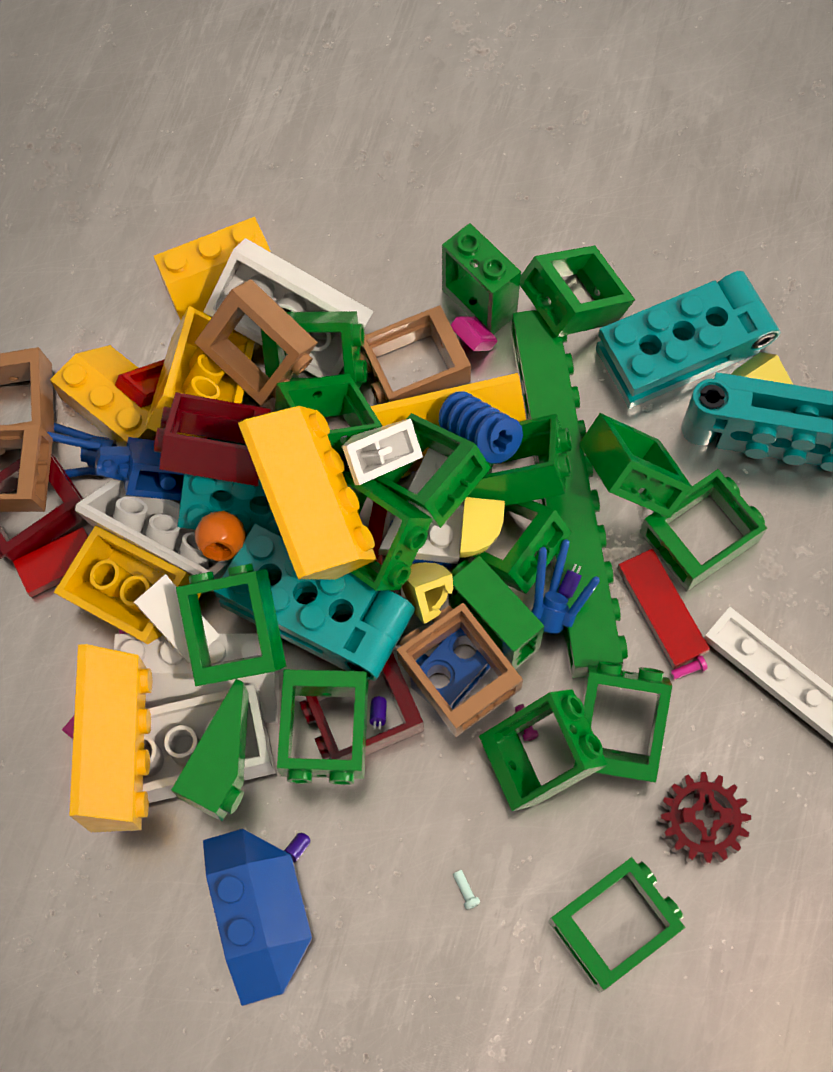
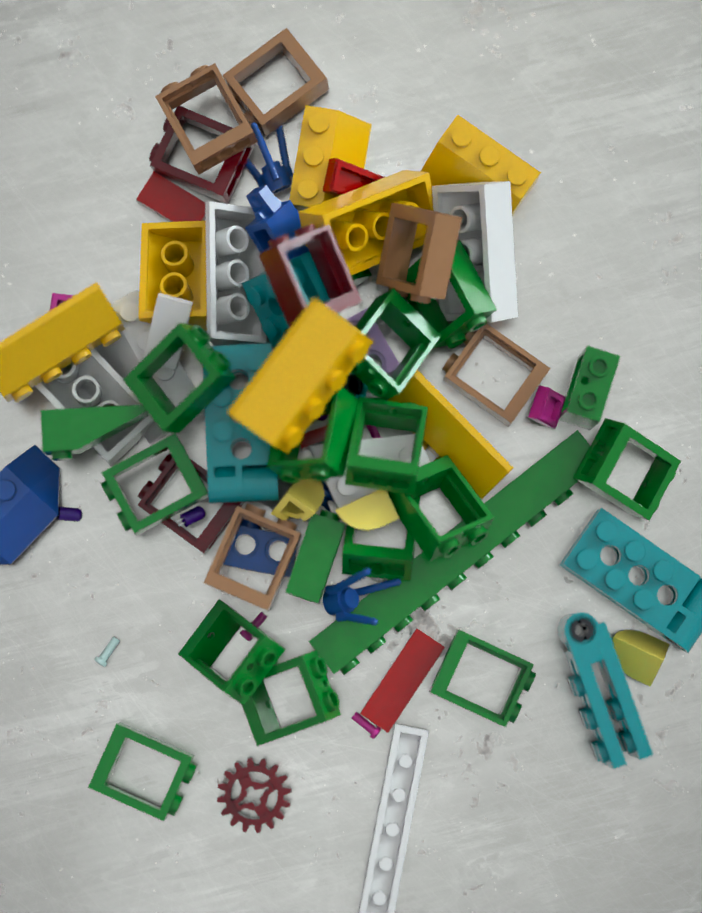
camera: 55 degrees right, 15 degrees up
orange piece [195,511,246,561] -> none
white slope [342,419,423,485] -> none
blue piece [438,391,523,463] -> none
dark purple piece [558,564,582,599] -> none
green window [579,413,693,518] -> none

